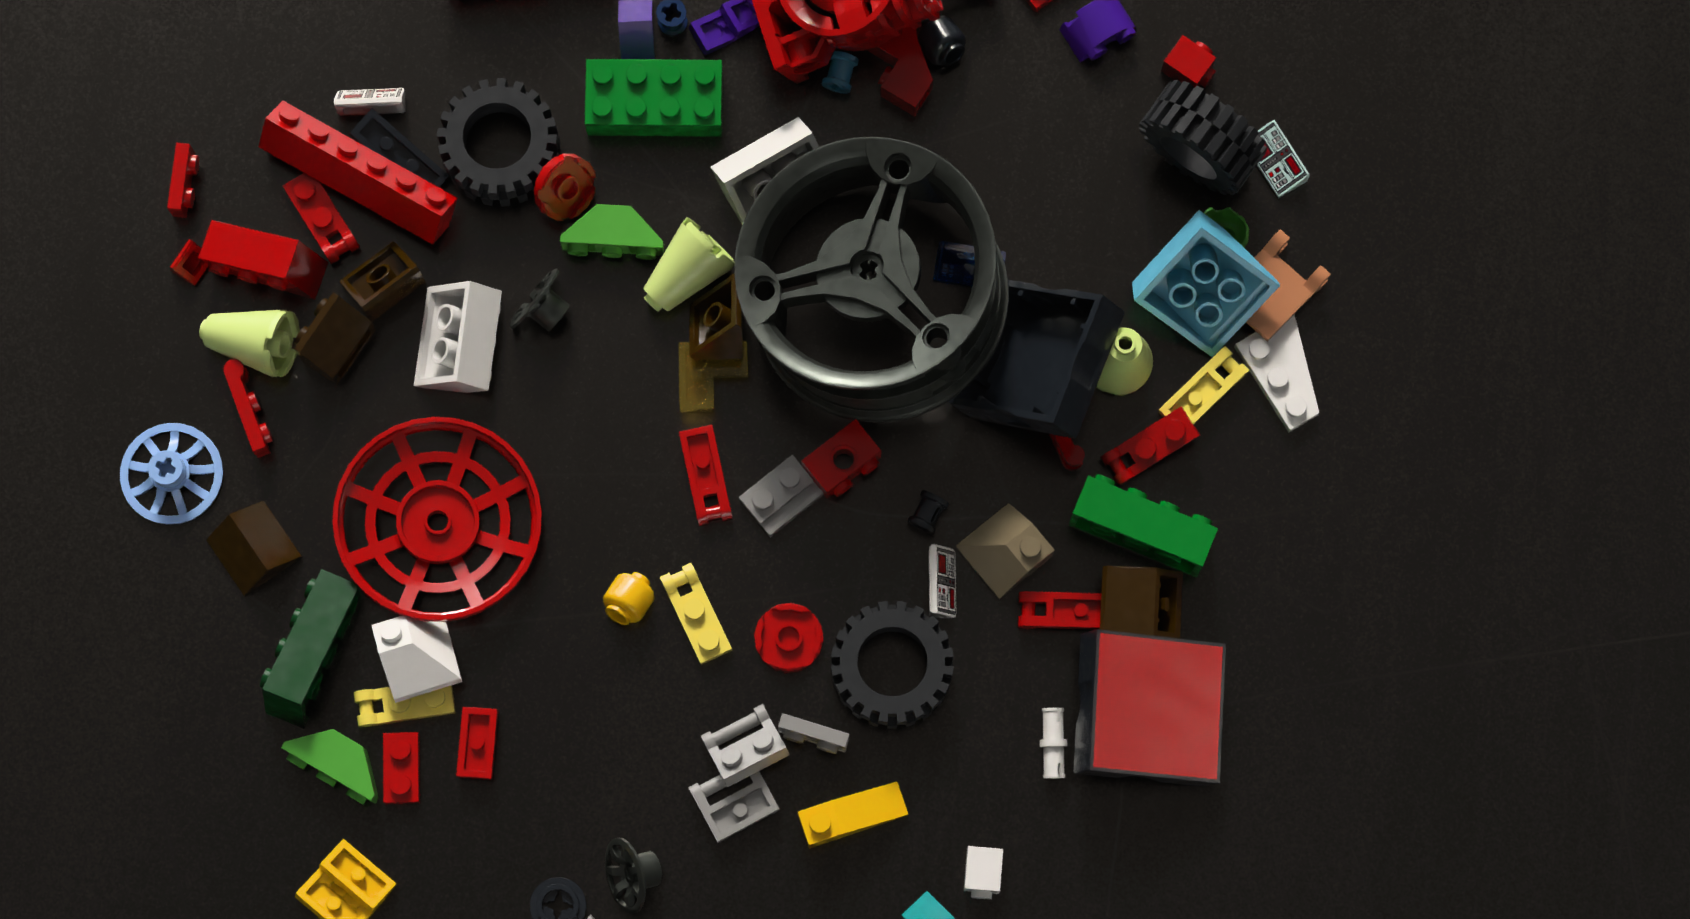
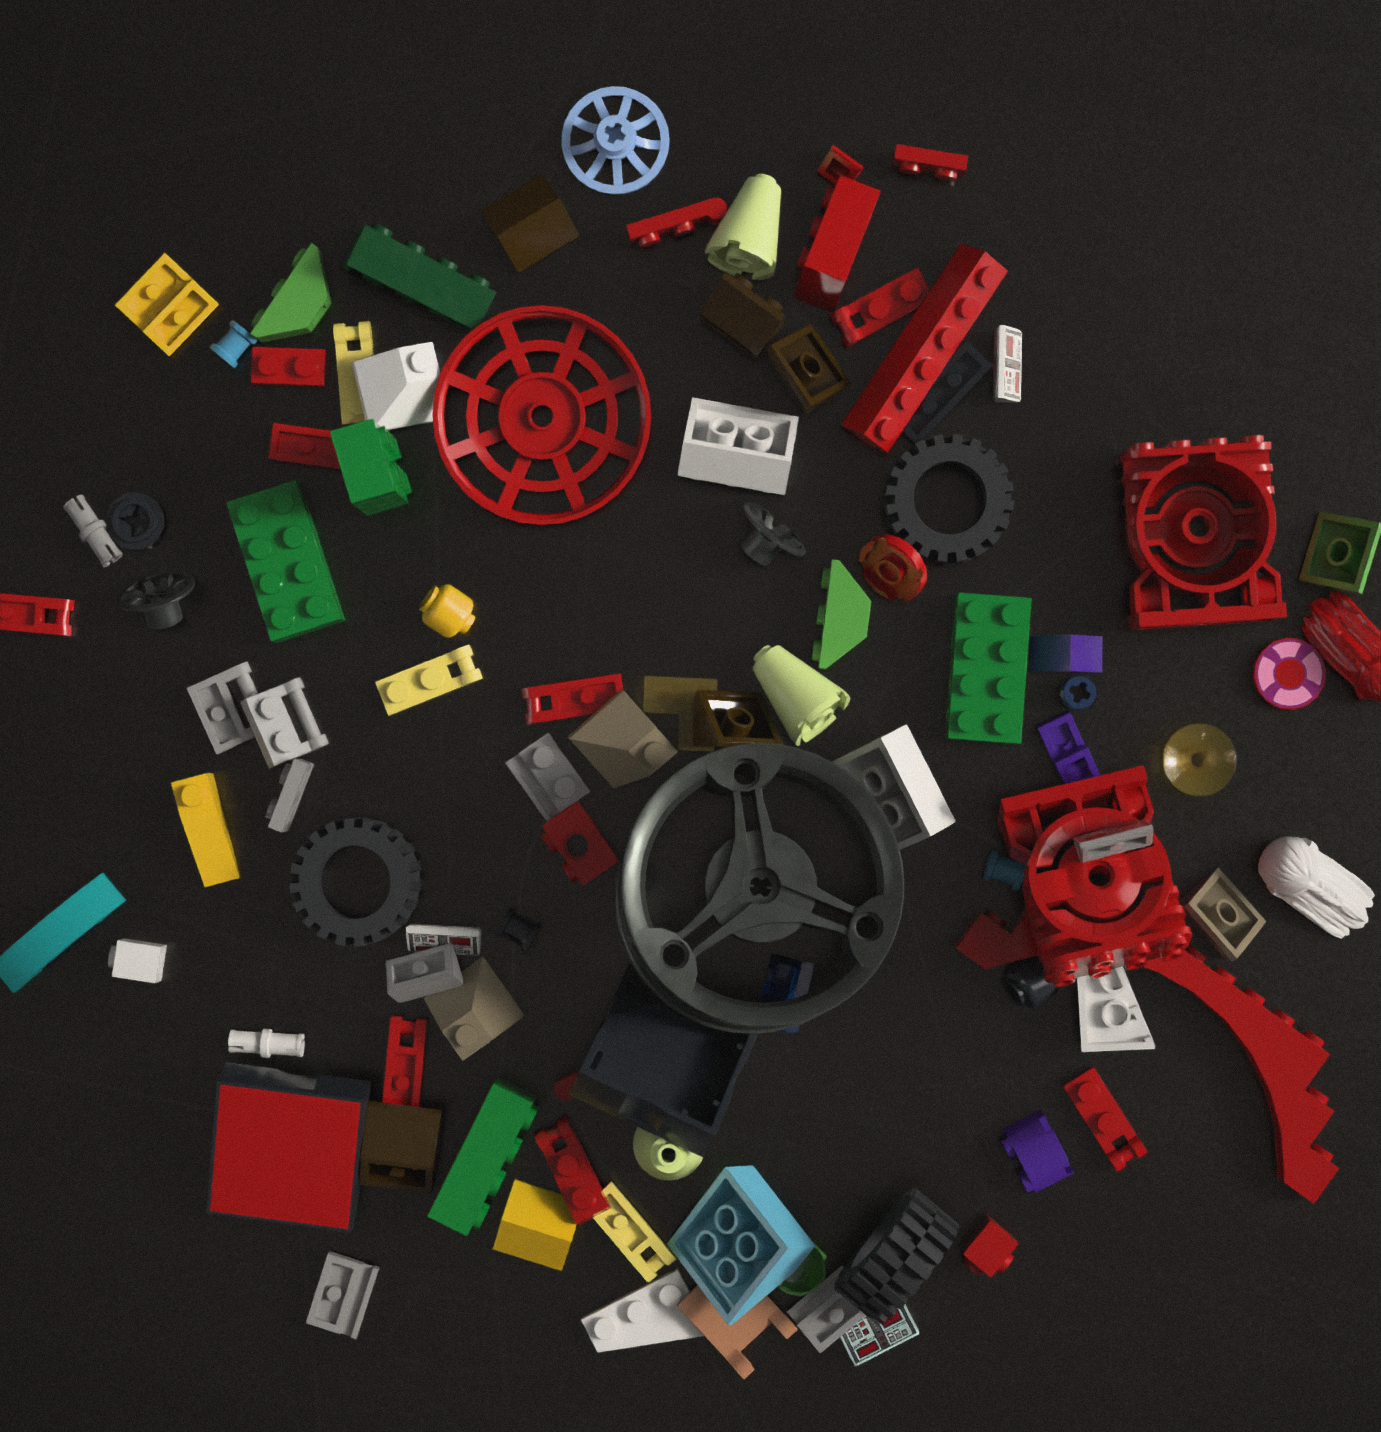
camera: 95 degrees right, 10 degrees up
red tile [754,603,823,673] -> none
none -> dark azure bush [210,319,258,368]
none -> green brick [226,480,345,643]
none -> light grey plate [306,1251,380,1339]
none -> green brick [330,418,412,516]
none -> light grey slope [386,943,463,1003]
none -> yellow slope [493,1179,577,1271]
none -> dark tan slope [568,689,678,788]
none -> light grey plate [786,1264,866,1353]

